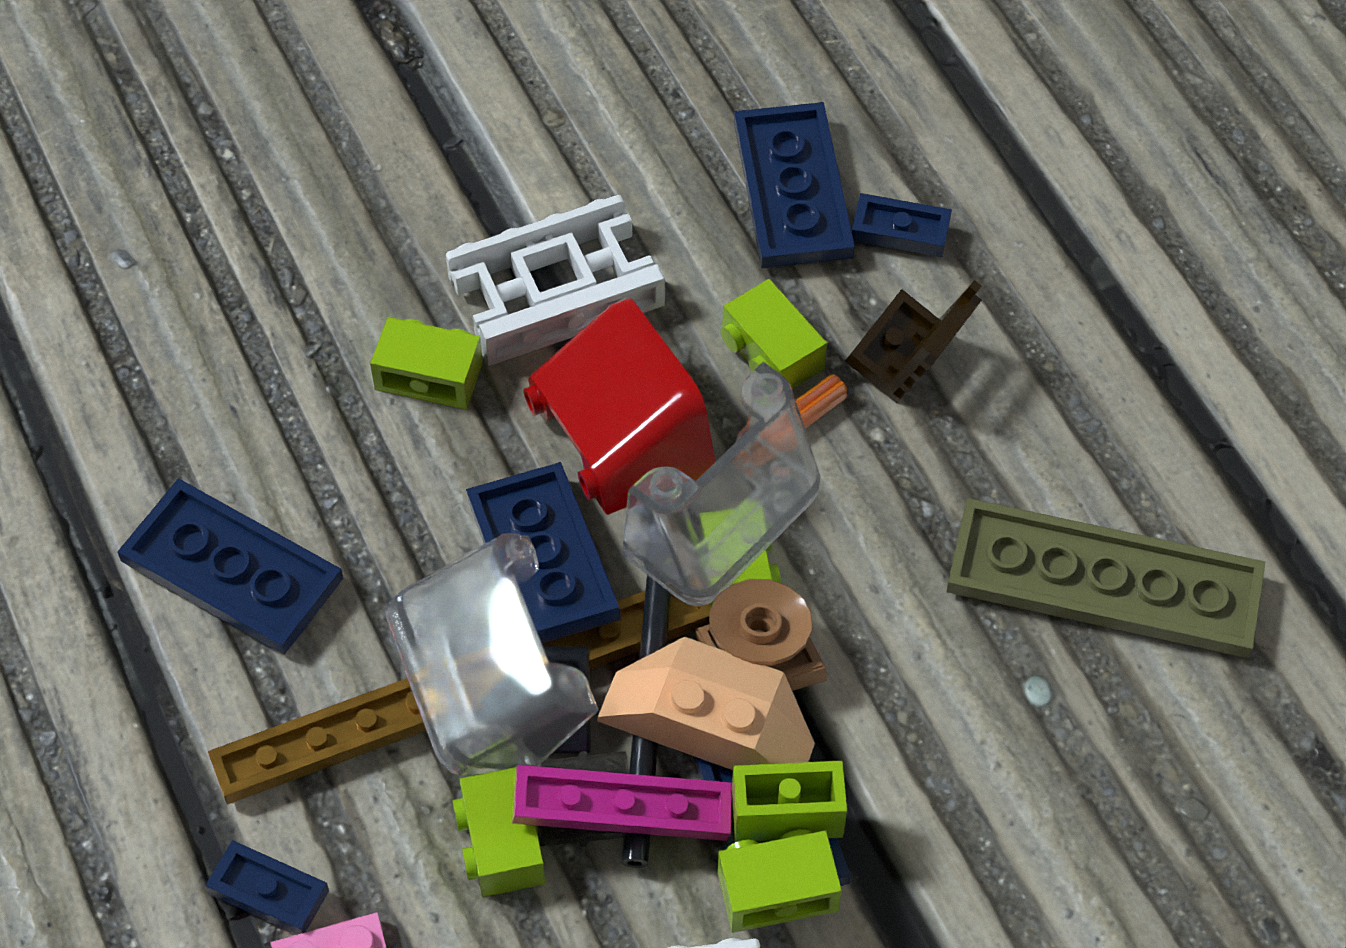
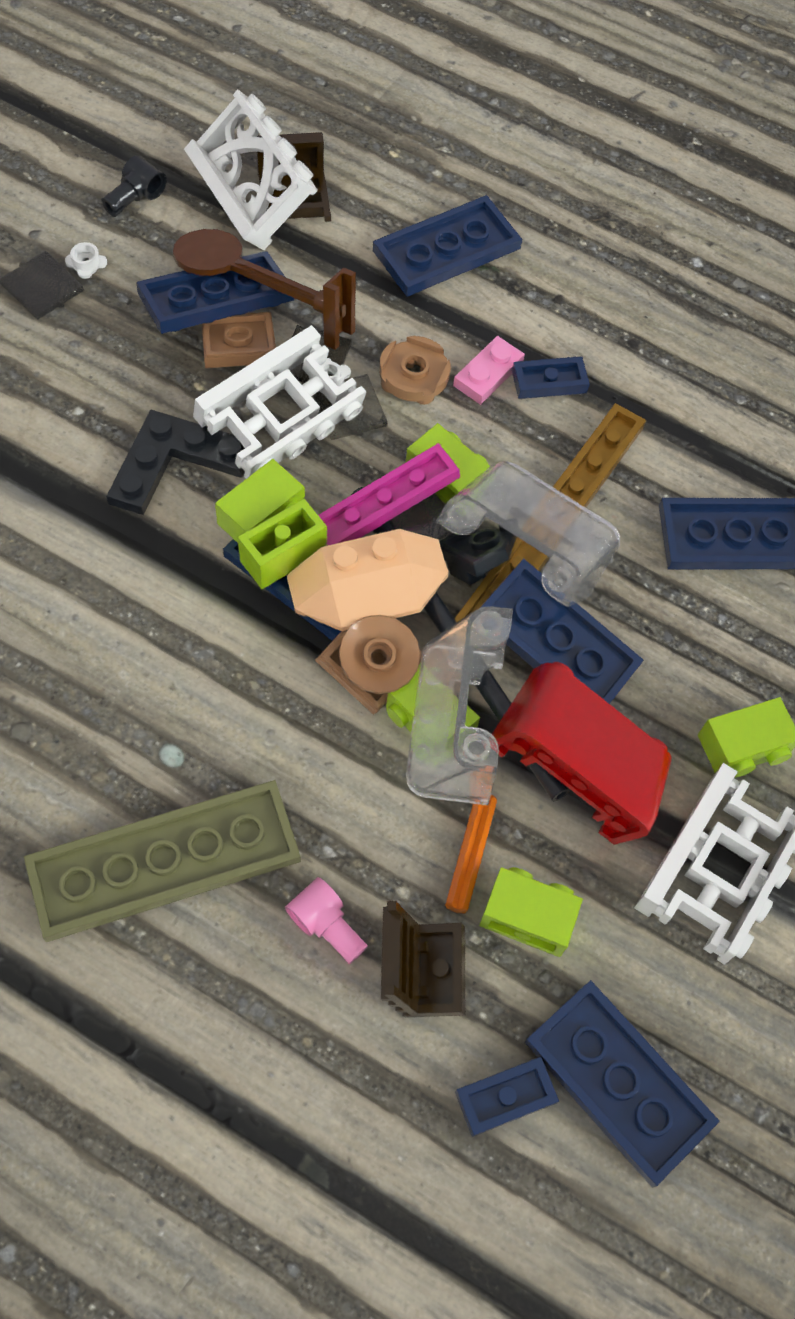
camera: 140 degrees right, 5 degrees up
none -> bright pink pin [285,877,368,965]

